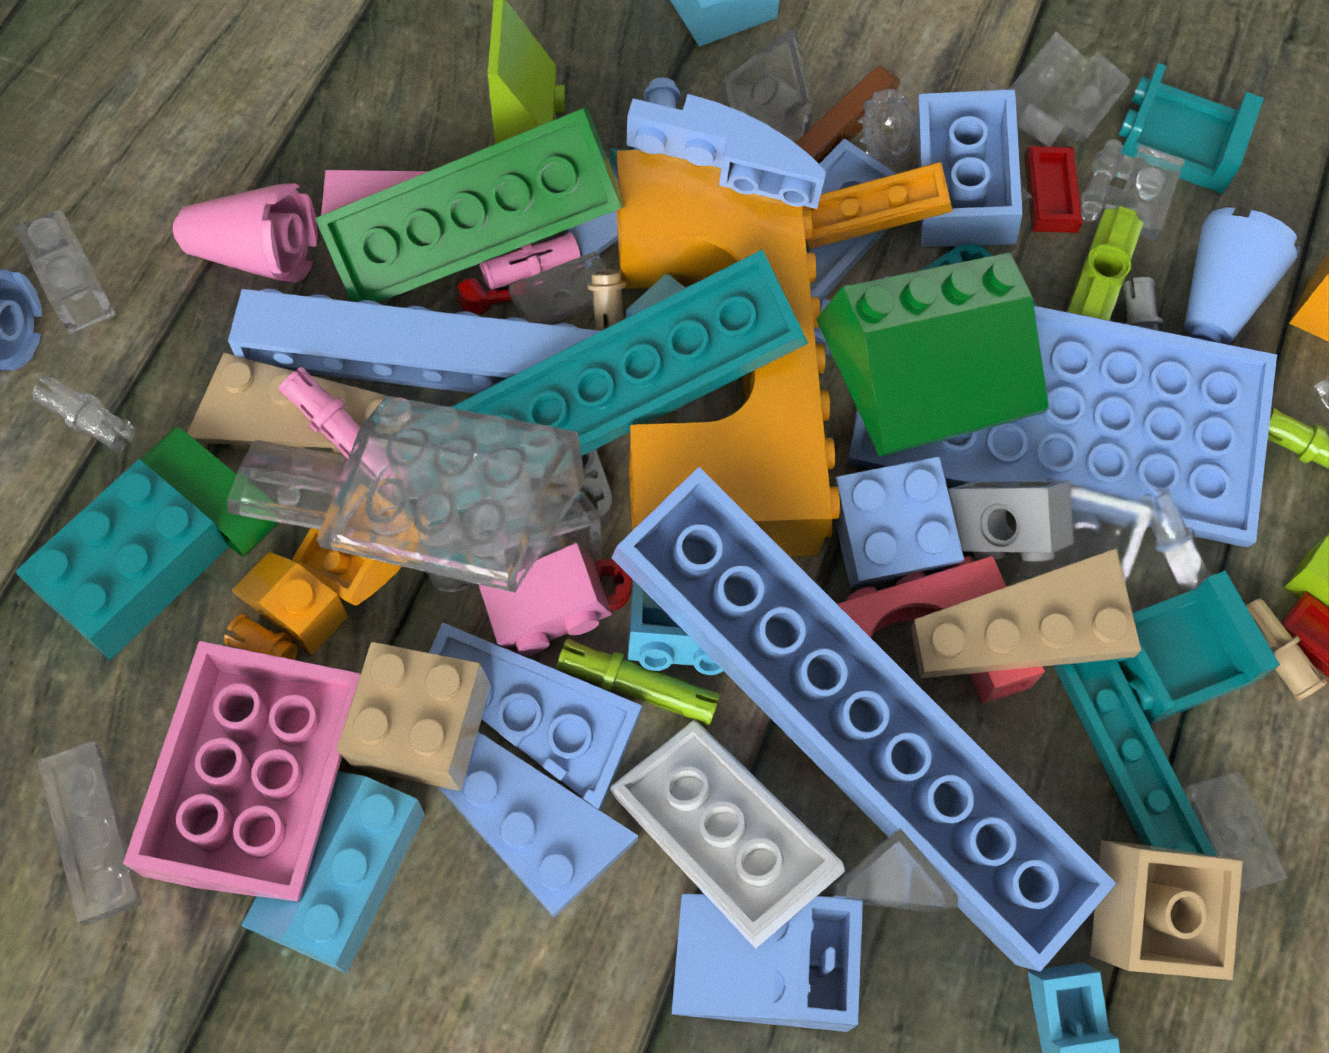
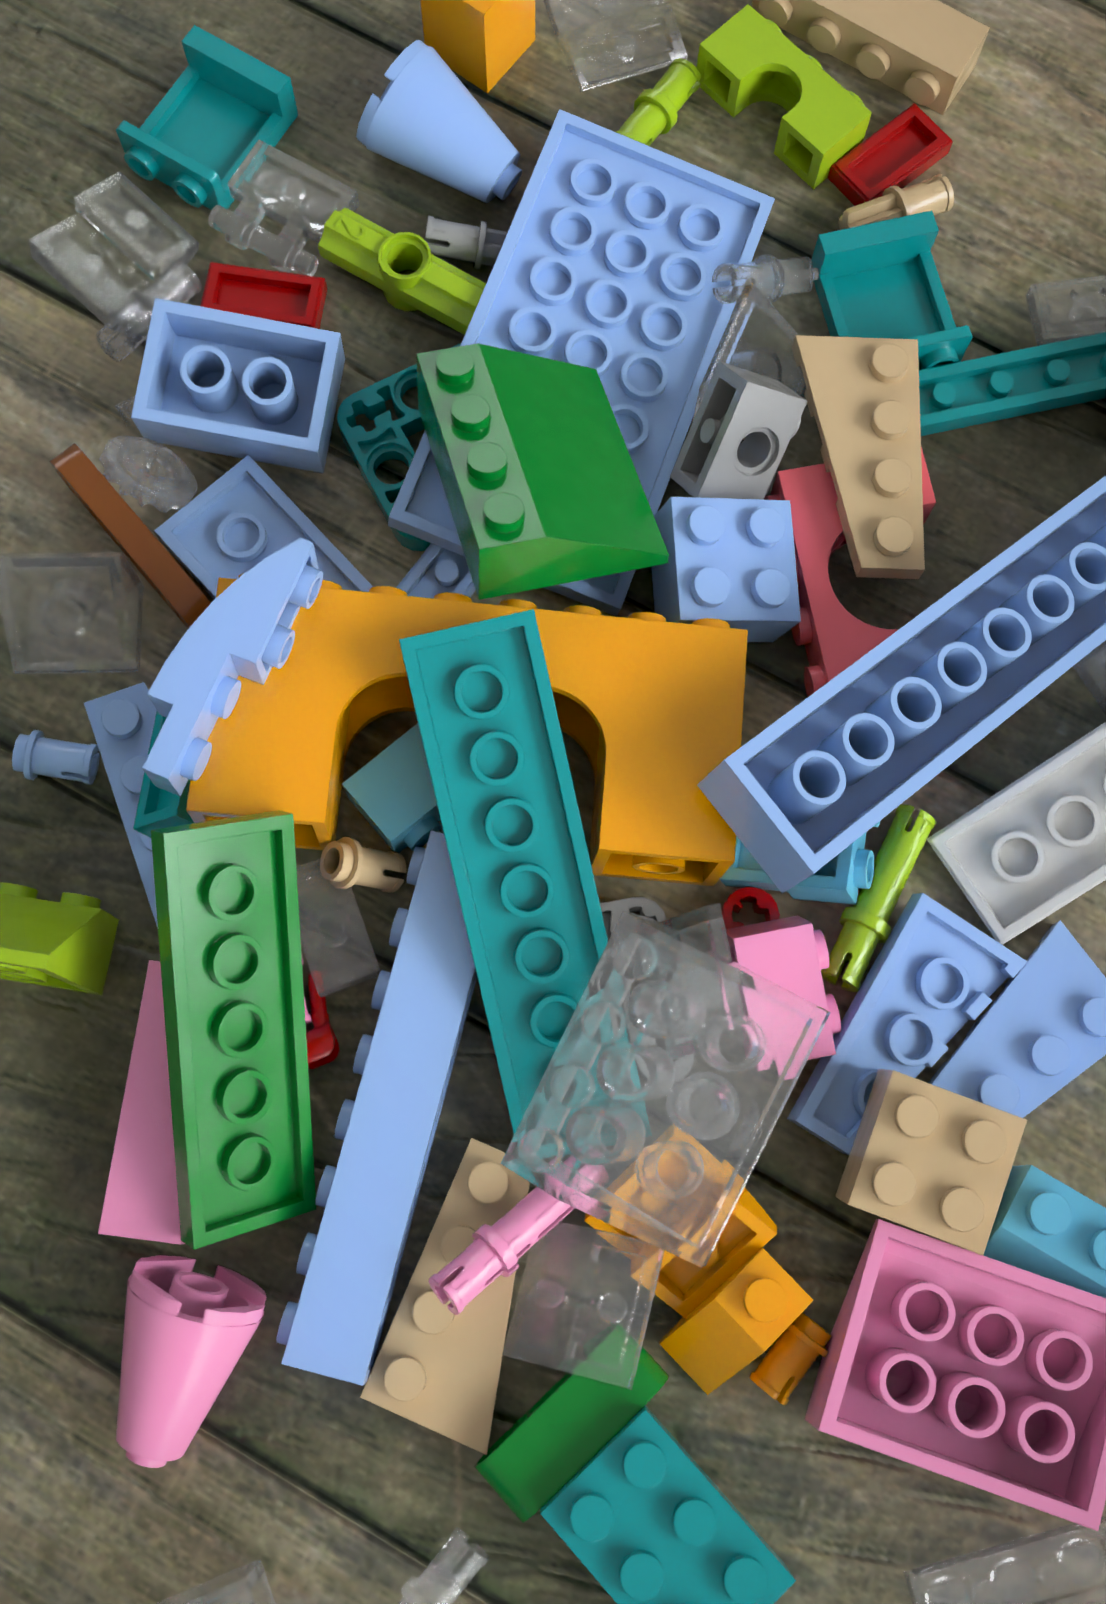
camera: 80 degrees left, 10 degrees up
light orange tile [802,162,953,249] -> none

